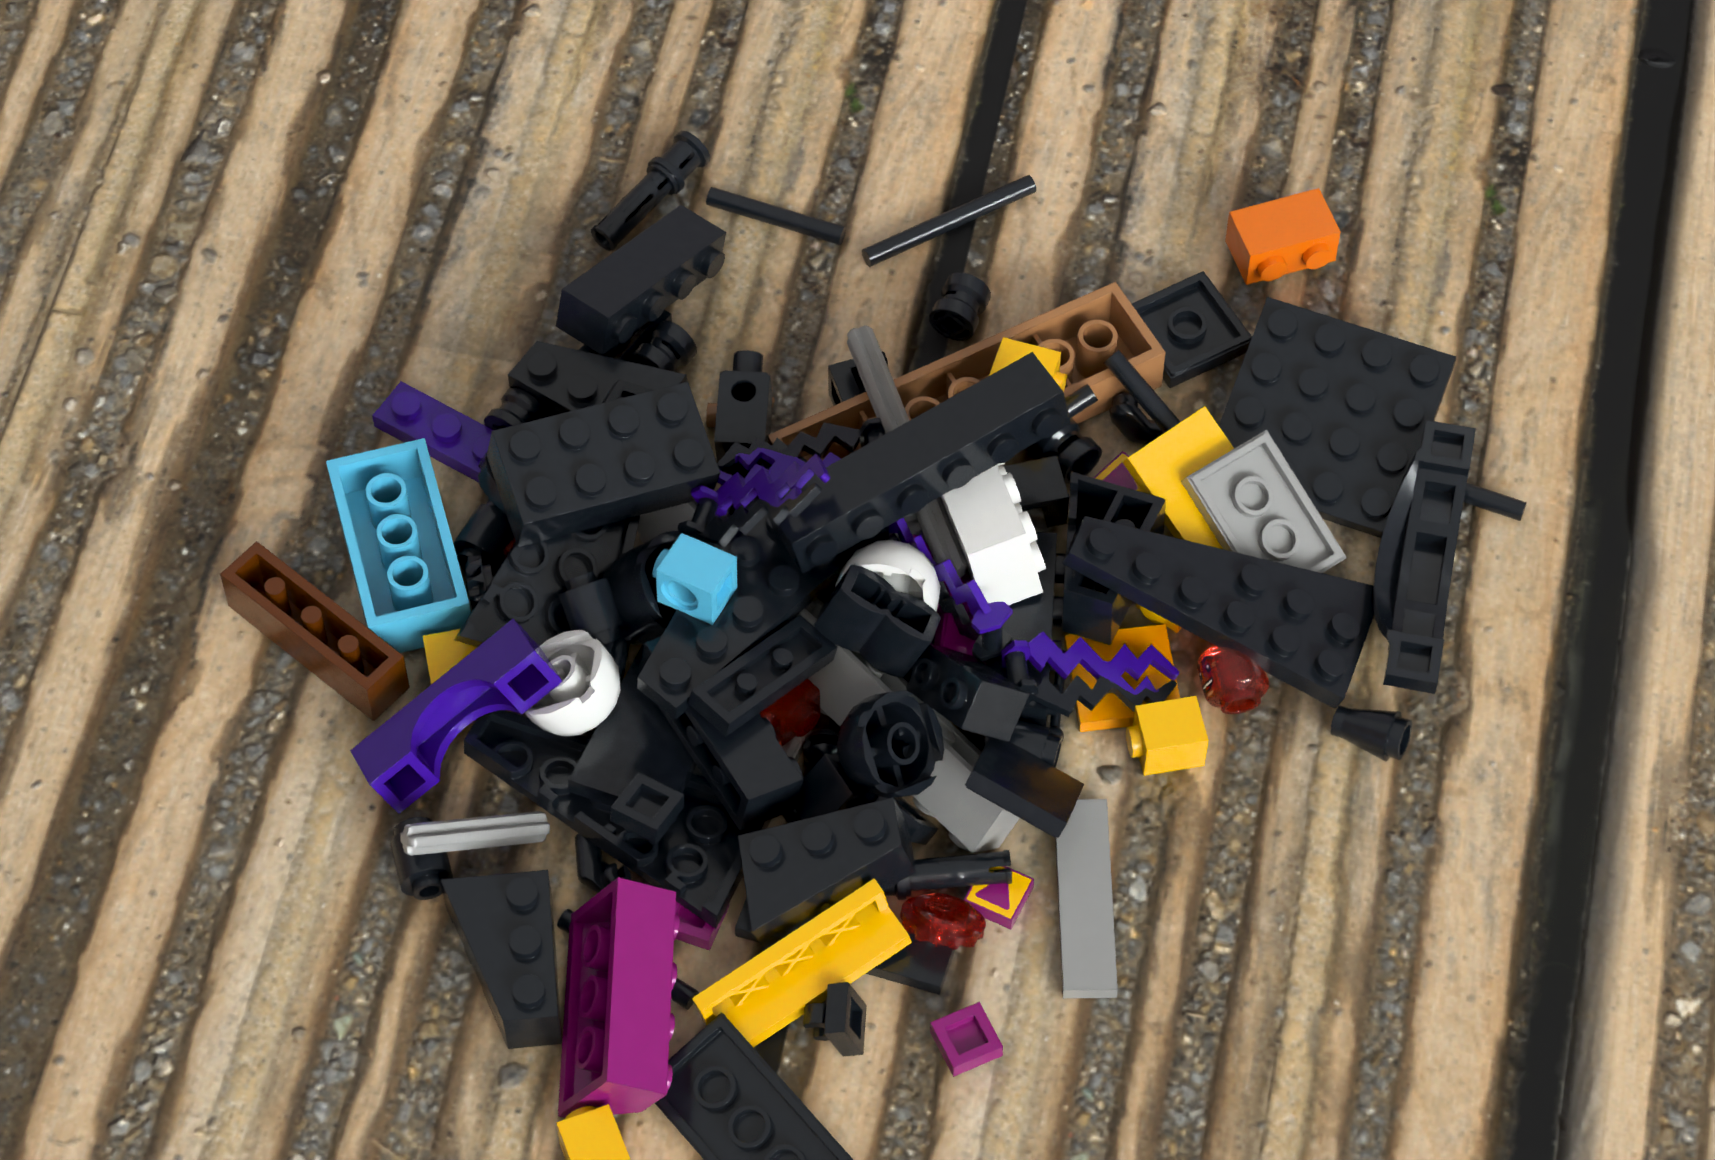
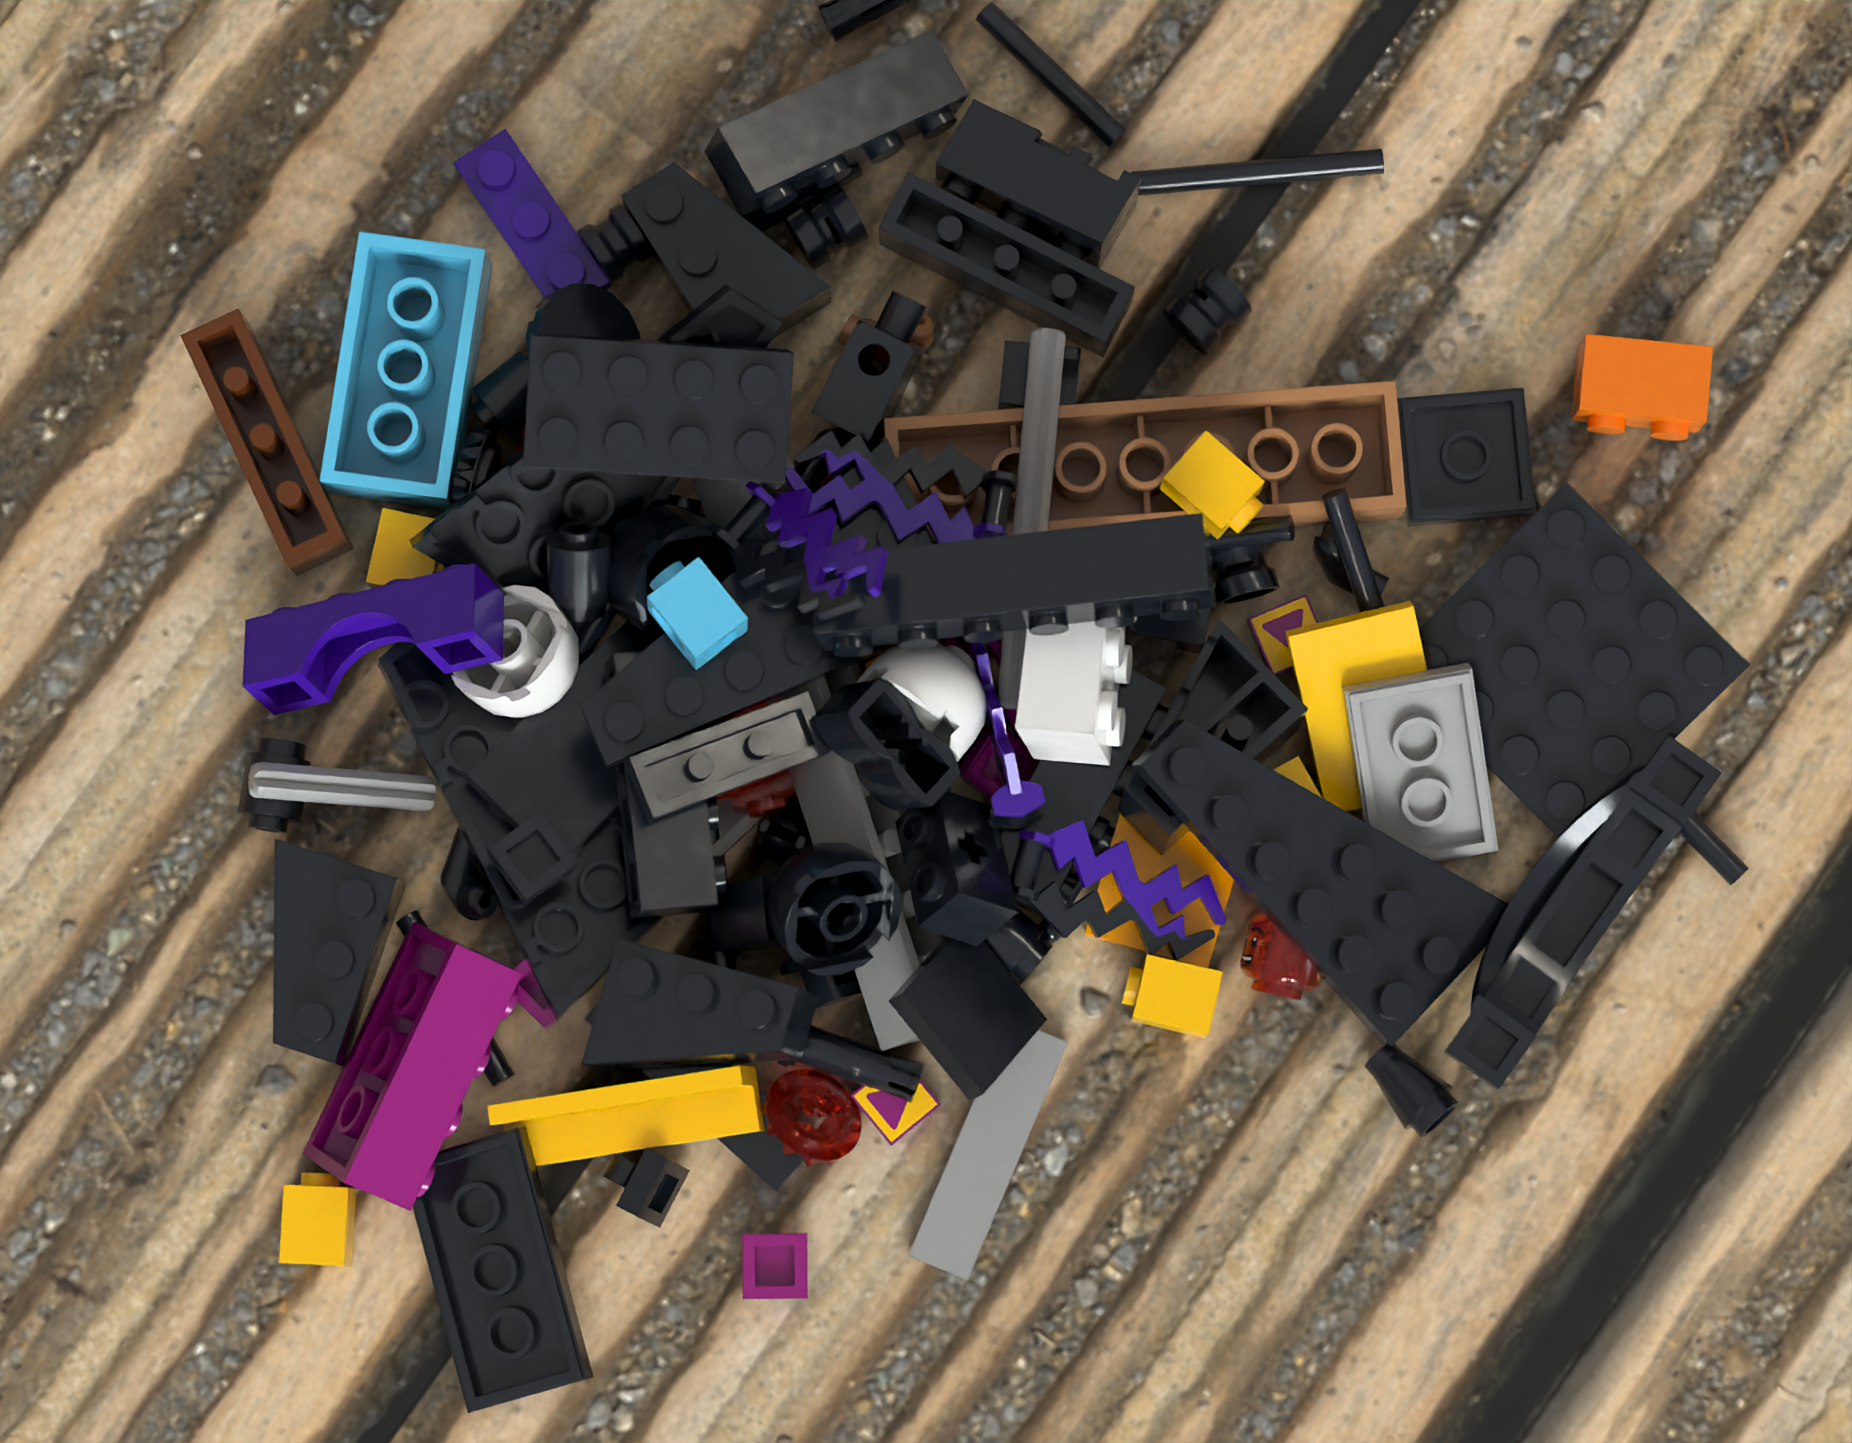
camera: 25 degrees right, 25 degrees up
none -> black brick [878,172,1135,357]
none -> black wedge [935,99,1141,269]

